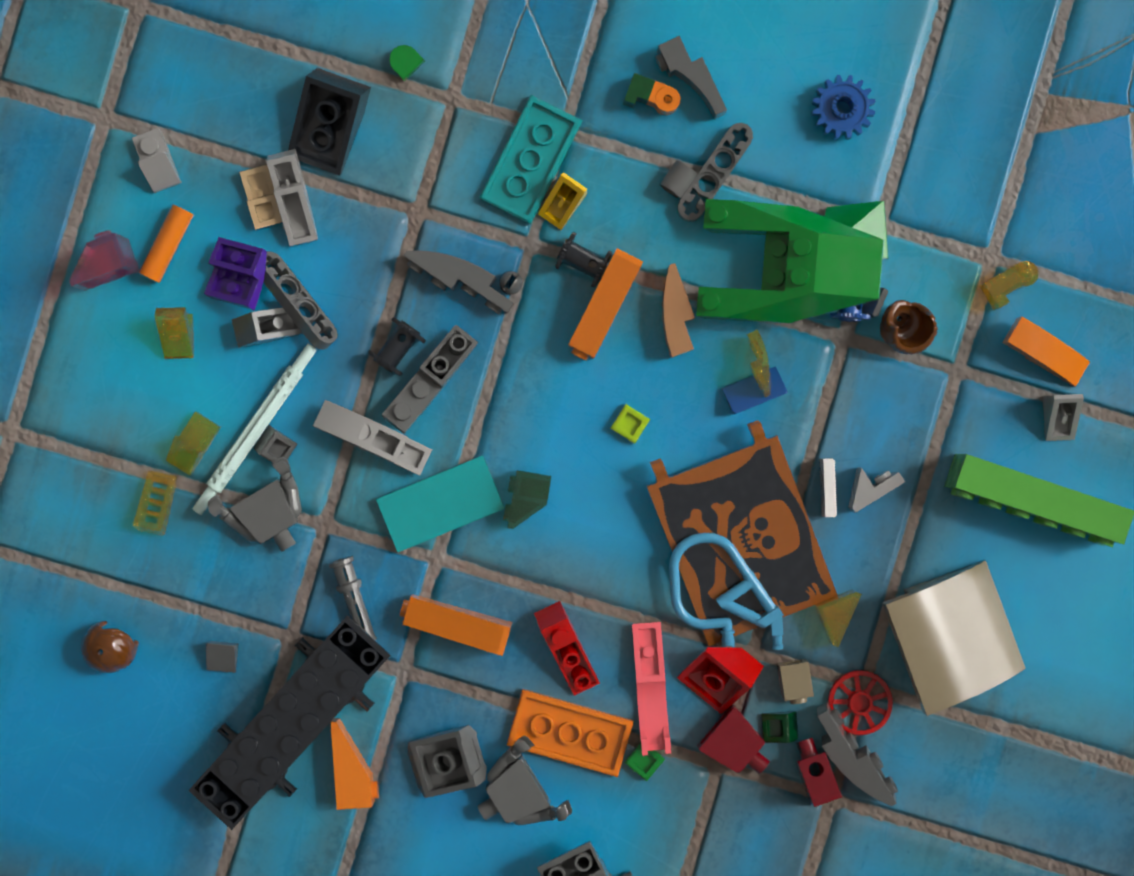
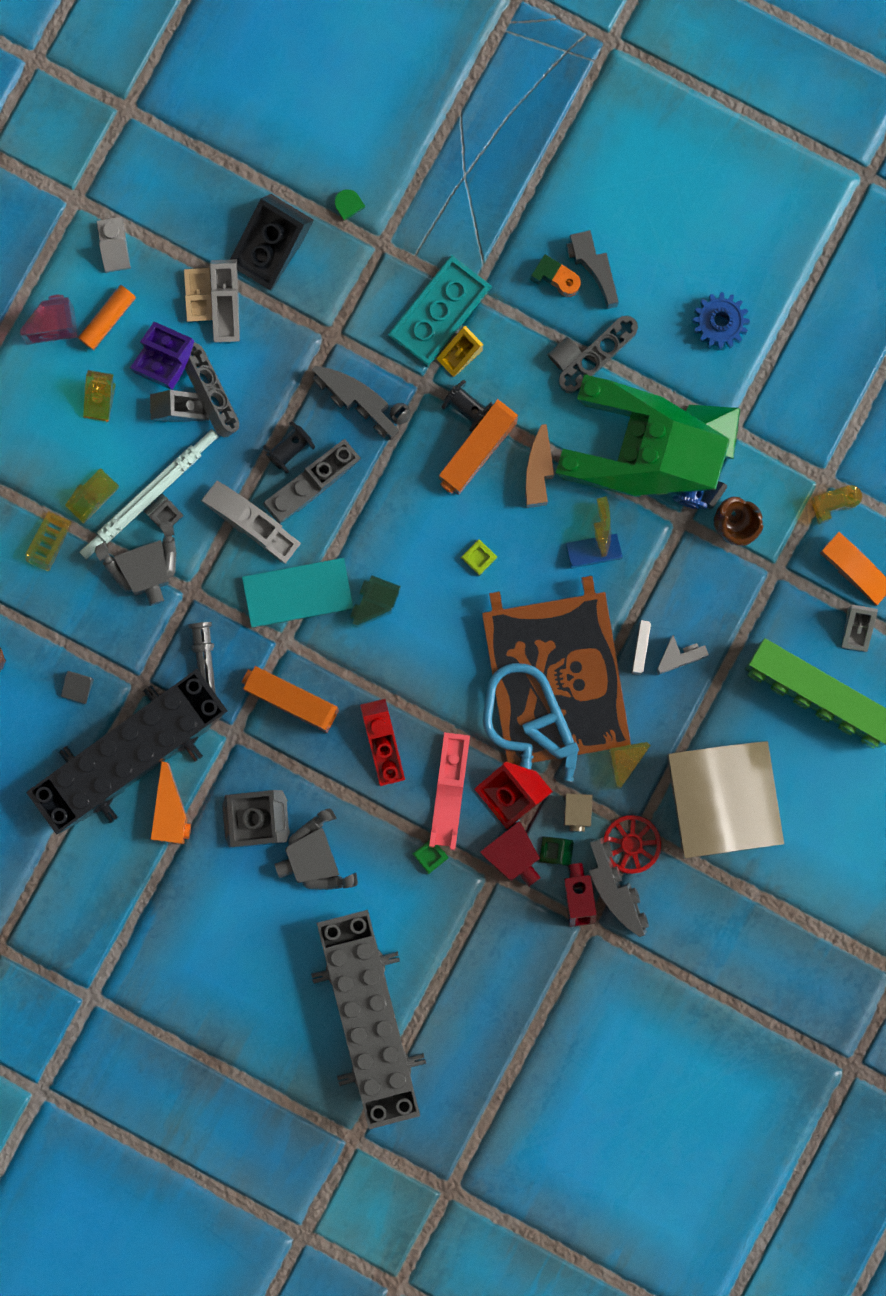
camera: 15 degrees right, 5 degrees down
orange tile [507,689,634,777] -> none

